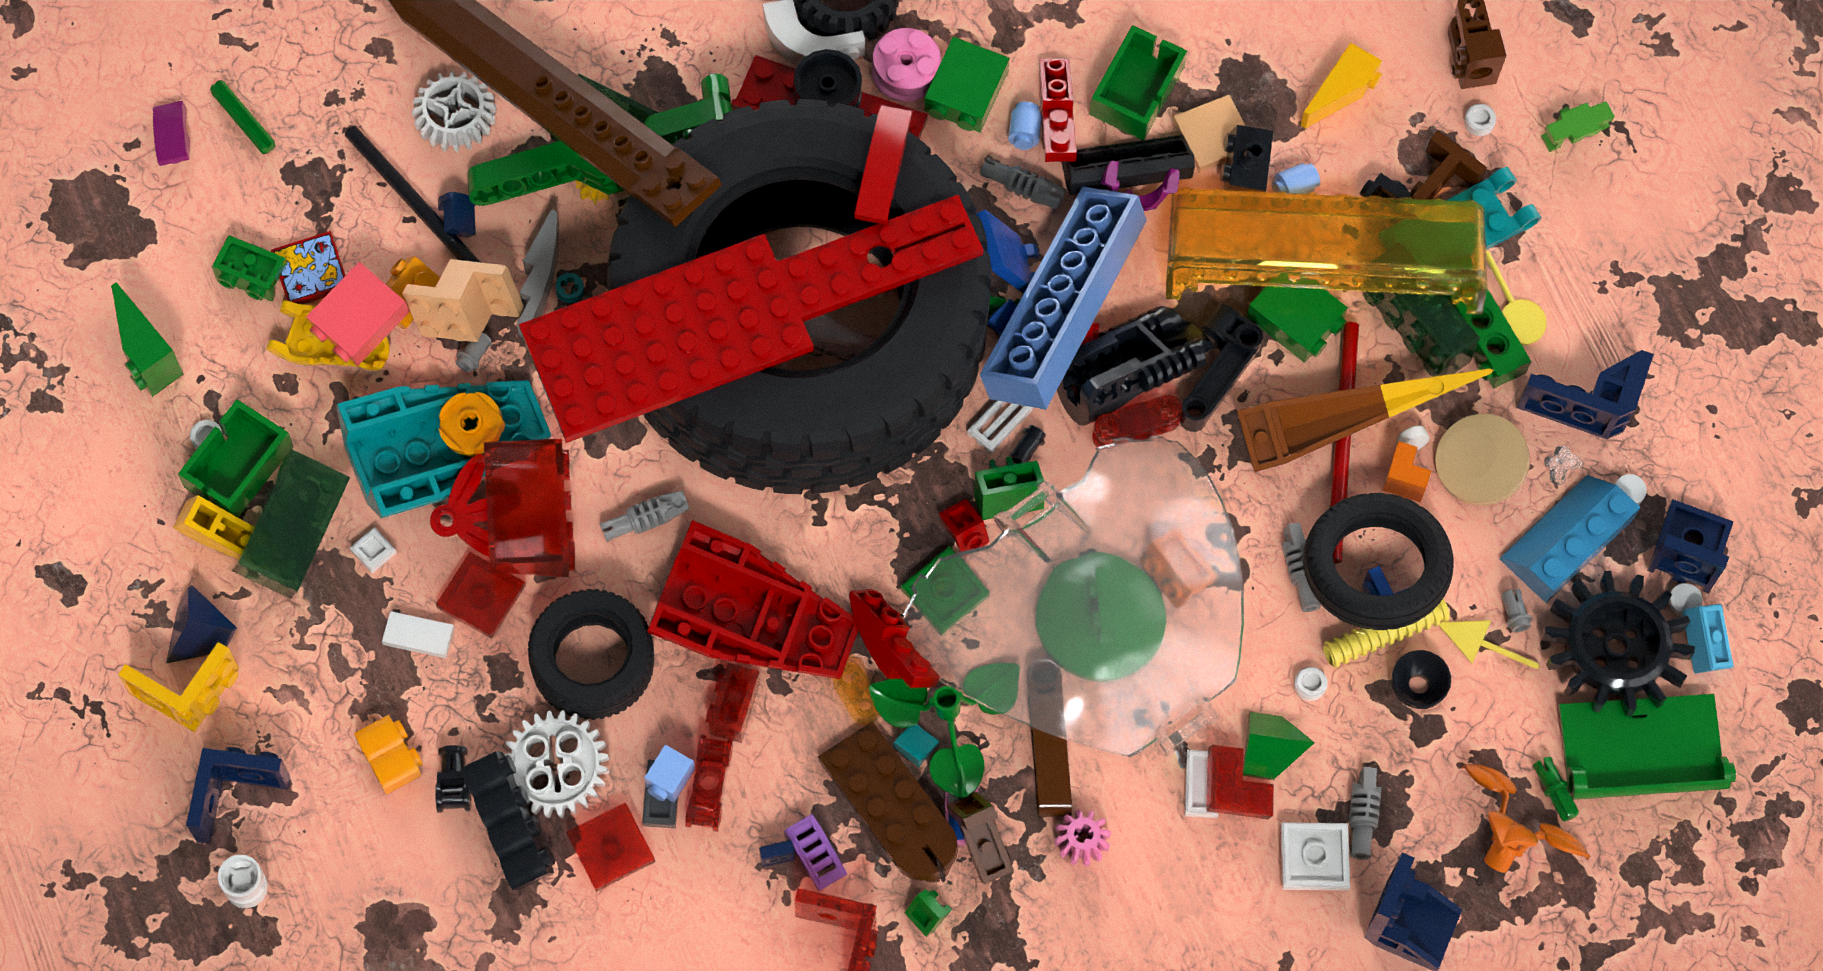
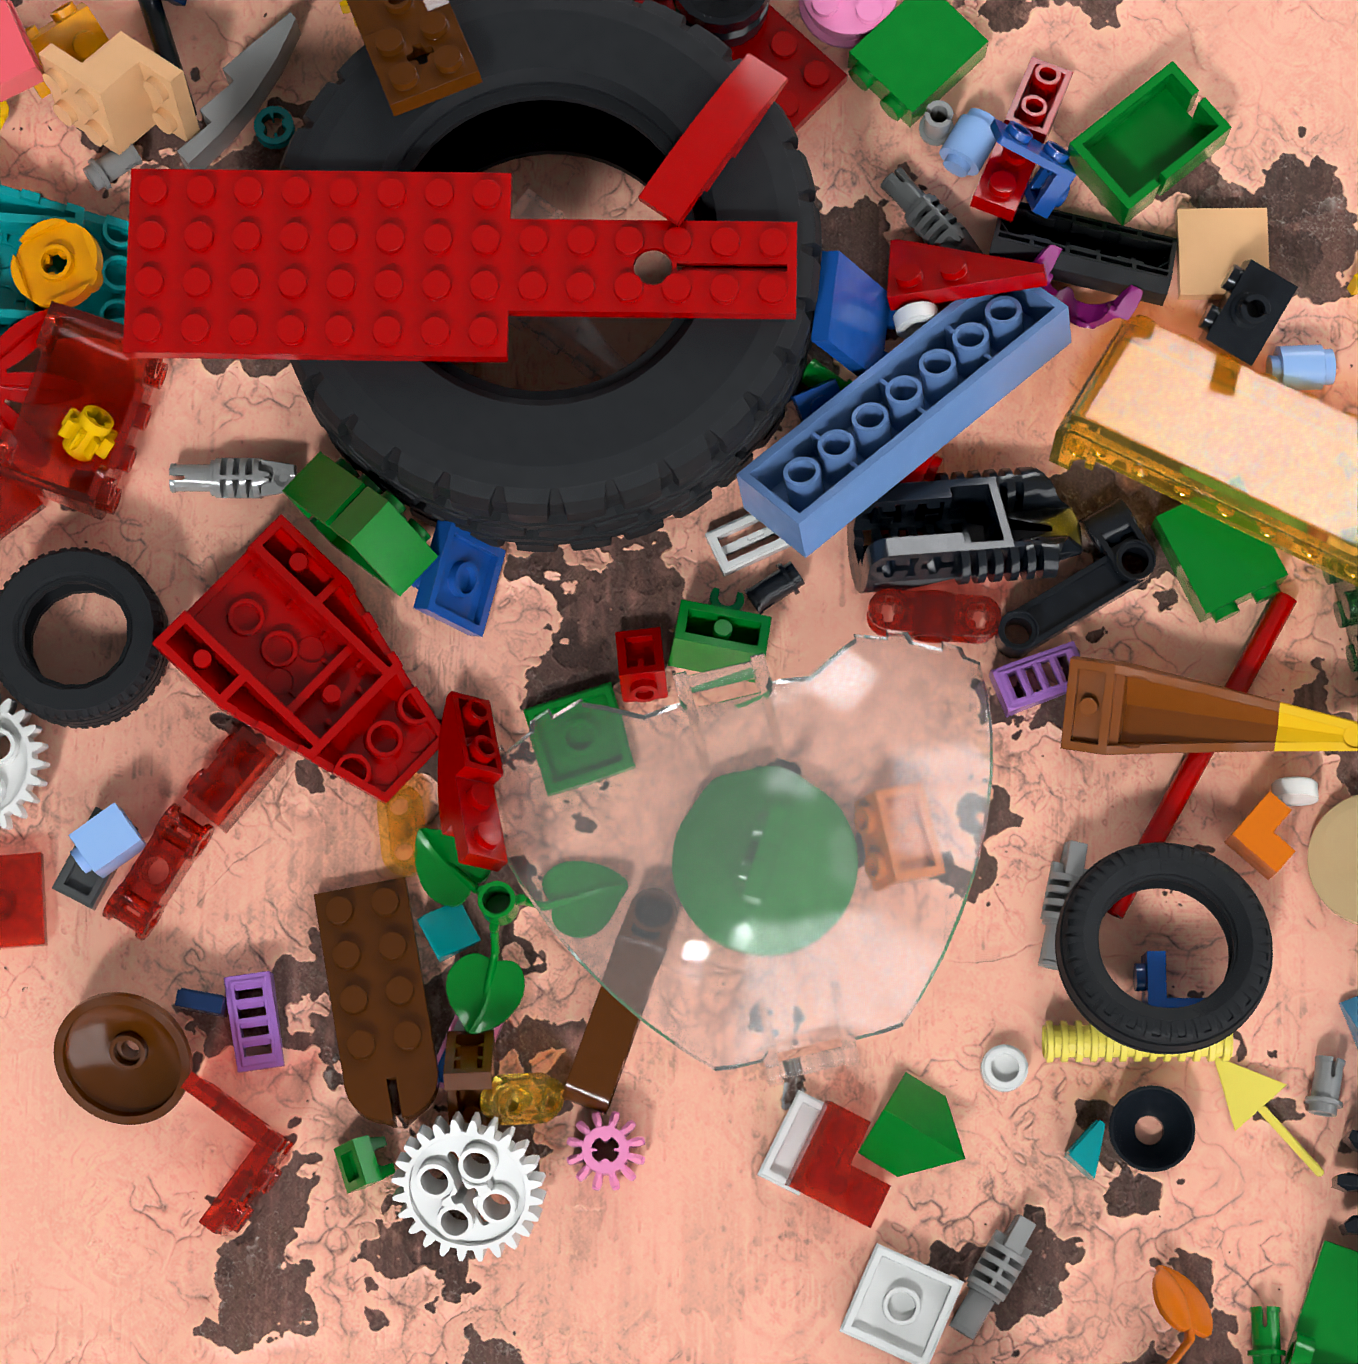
camera: 30 degrees right, 10 degrees up
none -> reddish brown dish [53,992,193,1125]
none -> yellow gear [58,405,118,462]
none -> green piece [282,452,438,596]
none -> white gear [391,1111,546,1262]
none -> blue tile [412,520,506,637]
none -> clear yellow plate [480,1072,564,1125]
none -> red wing [887,239,1048,311]
none -> white tile [893,301,938,339]
none -> light grey pin [919,100,954,146]
none -> medium lavender slope [989,641,1080,718]
none -> blue bracket [990,119,1076,219]
none -> teal slope [1064,1120,1105,1180]

